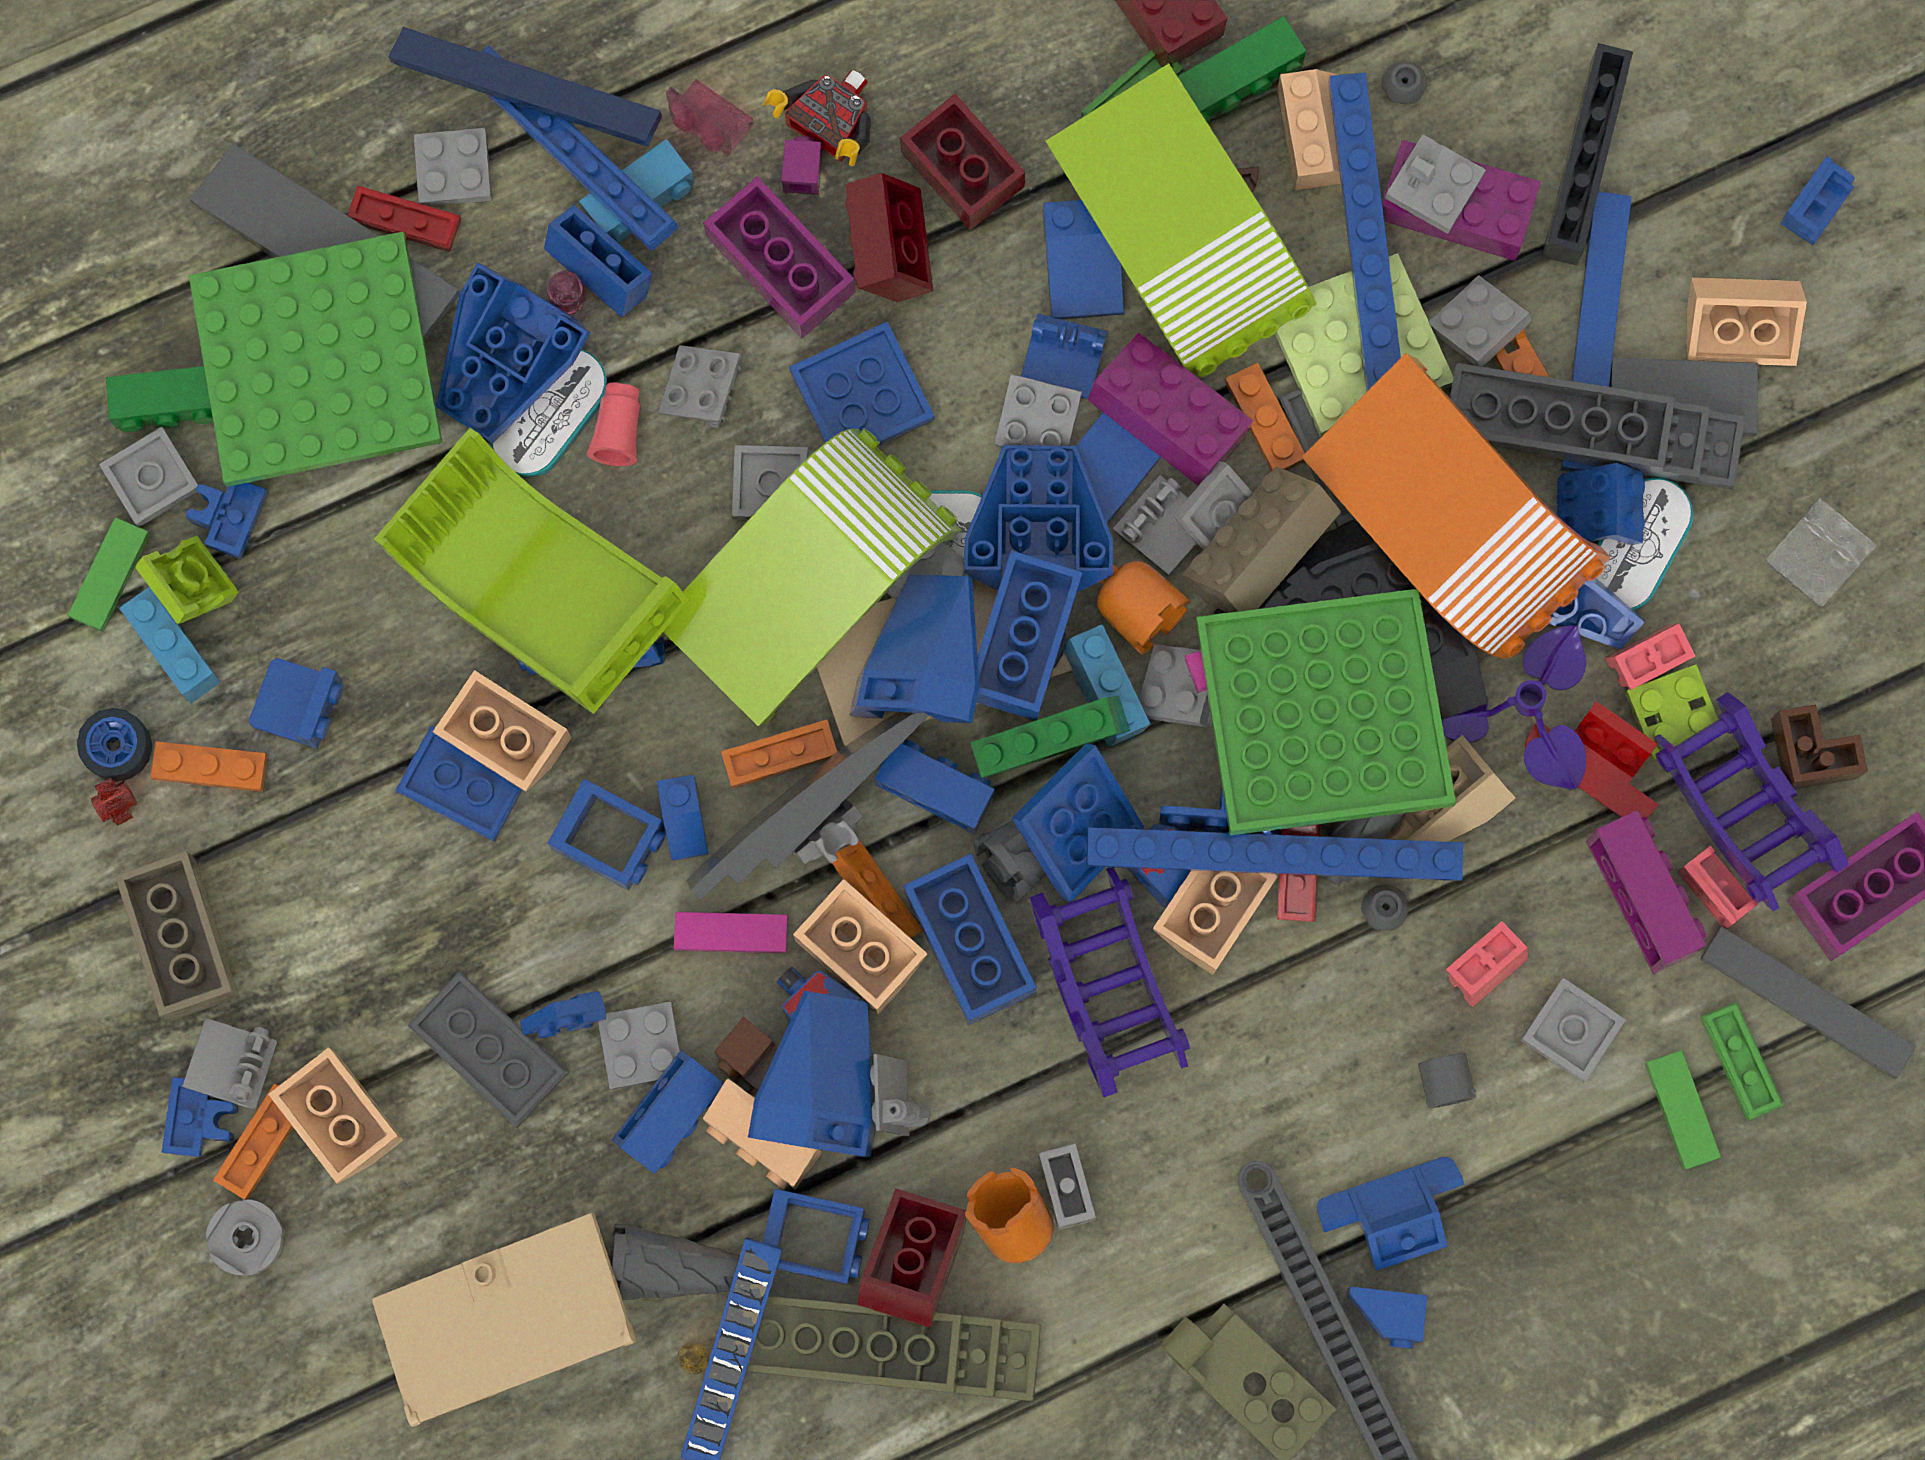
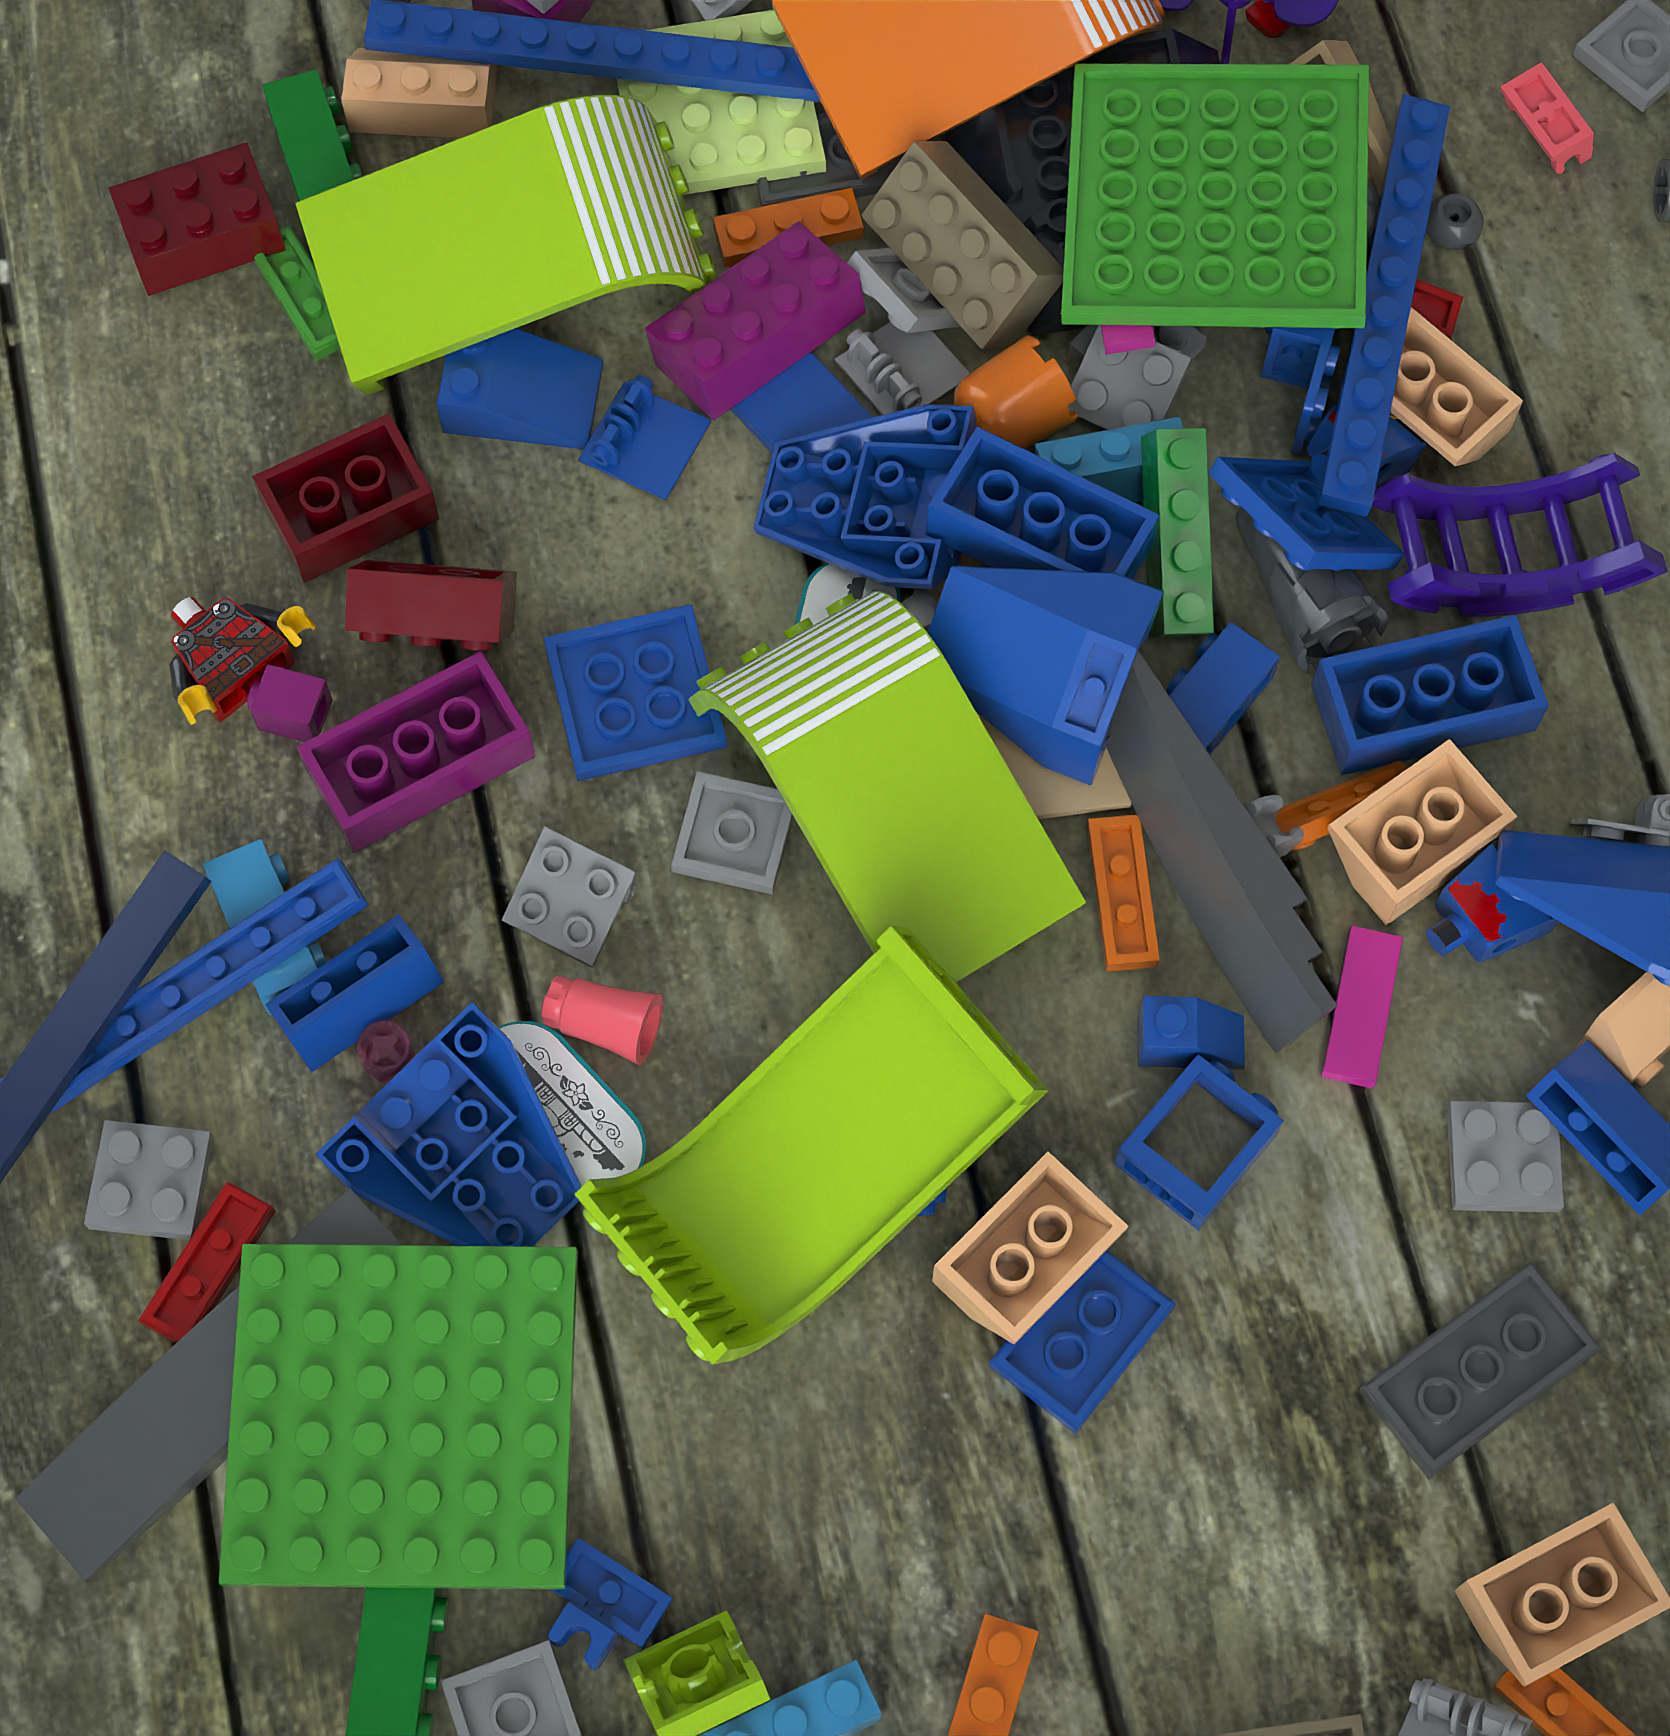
camera: 80 degrees left, 10 degrees down
blue bracket [249,658,344,749] -> none
blue plate [520,991,606,1039] -> none
clear pink bracket [666,79,754,156] -> none
reddish brown brick [714,1016,778,1098] -> none
light grey hinge [995,374,1082,446] -> none

